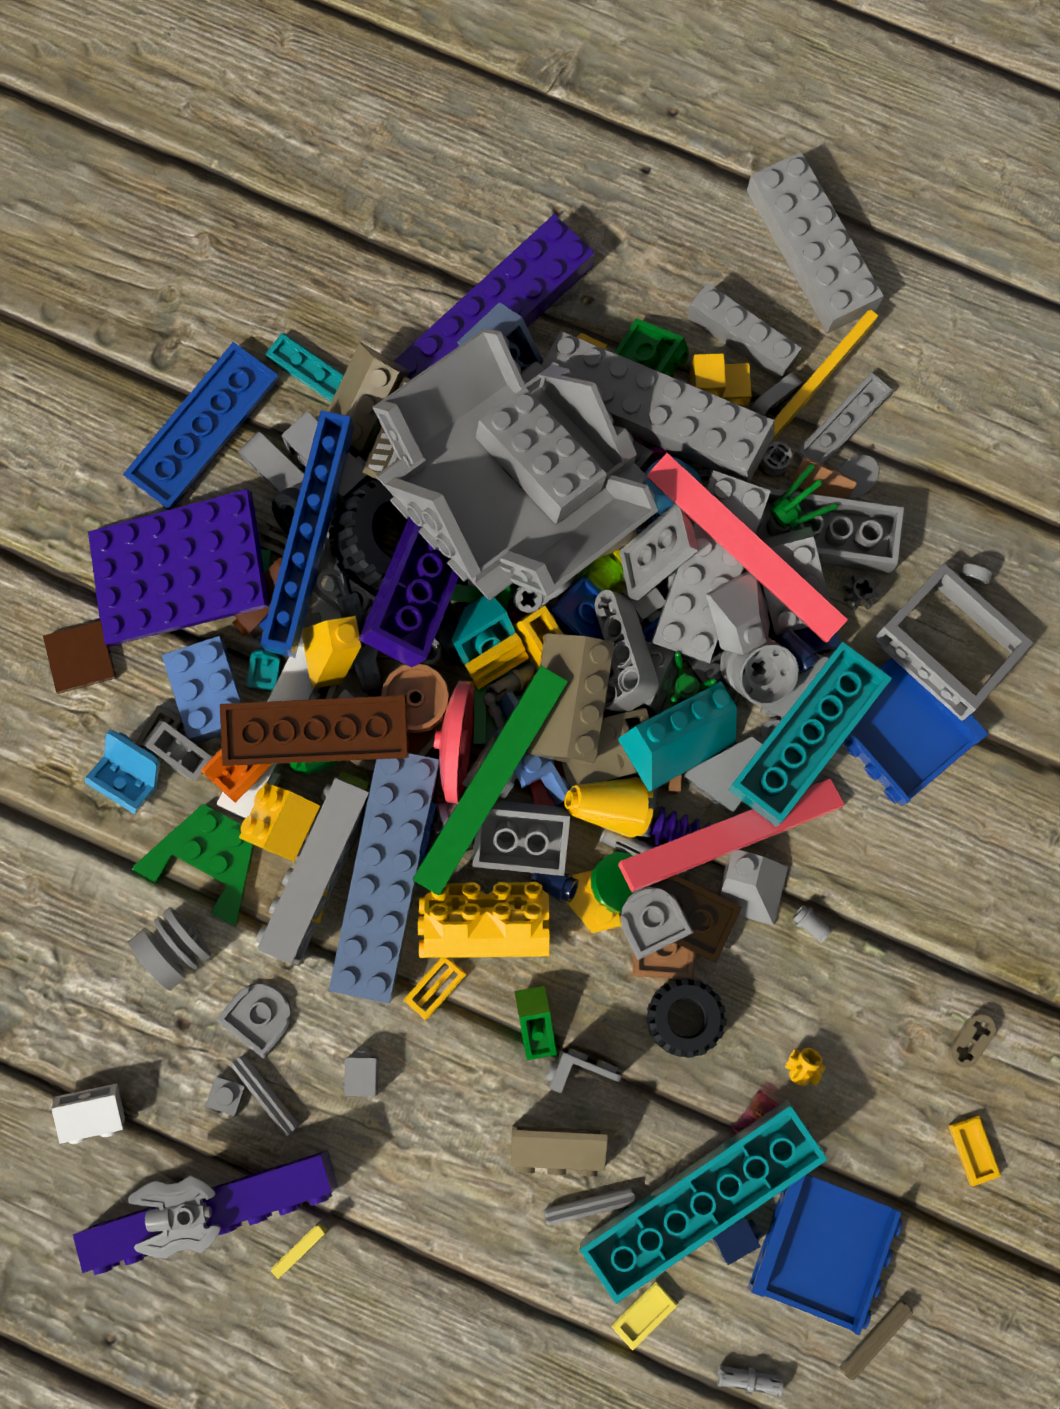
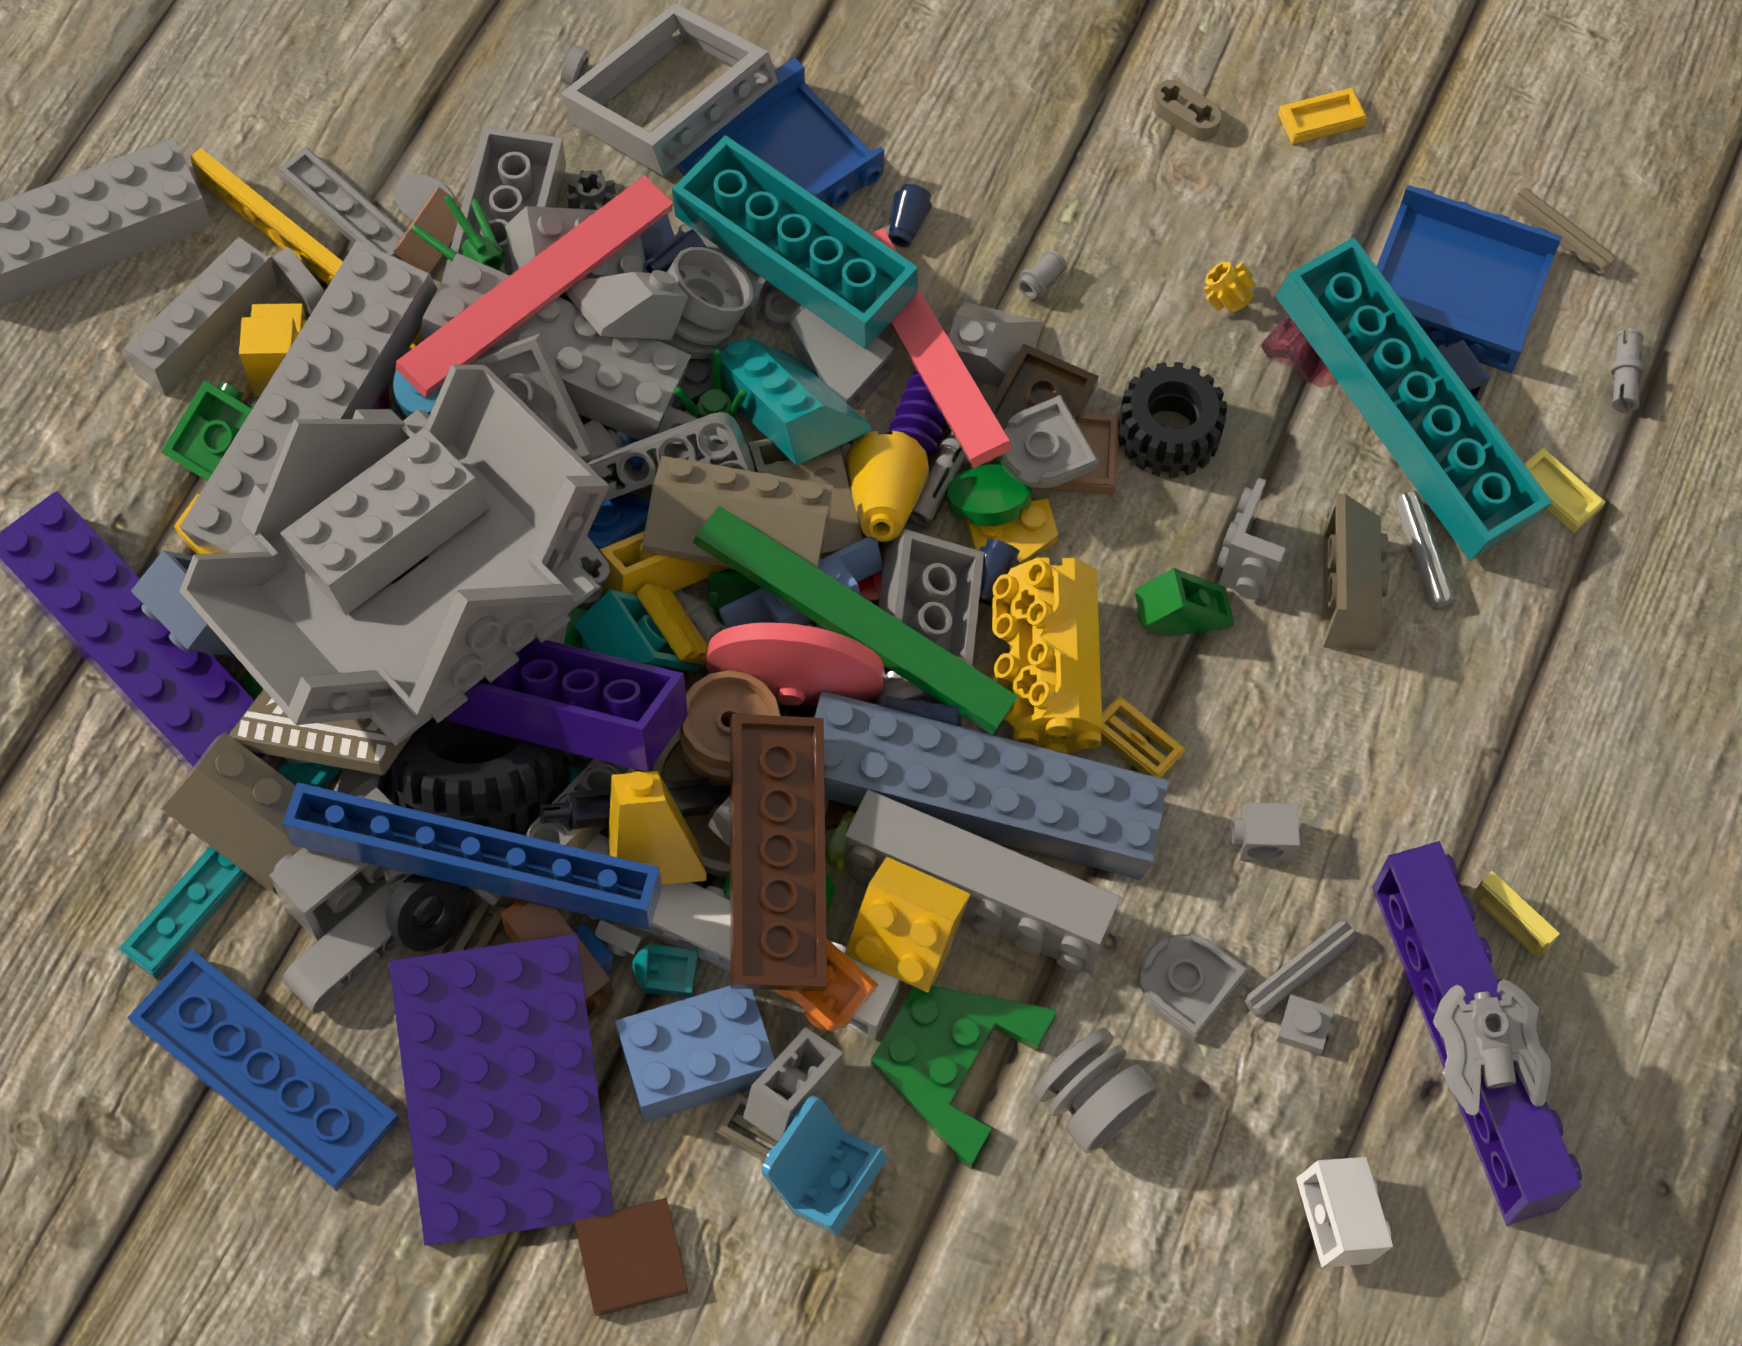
camera: 90 degrees left, 15 degrees down
none -> dark blue cone [888,184,932,247]

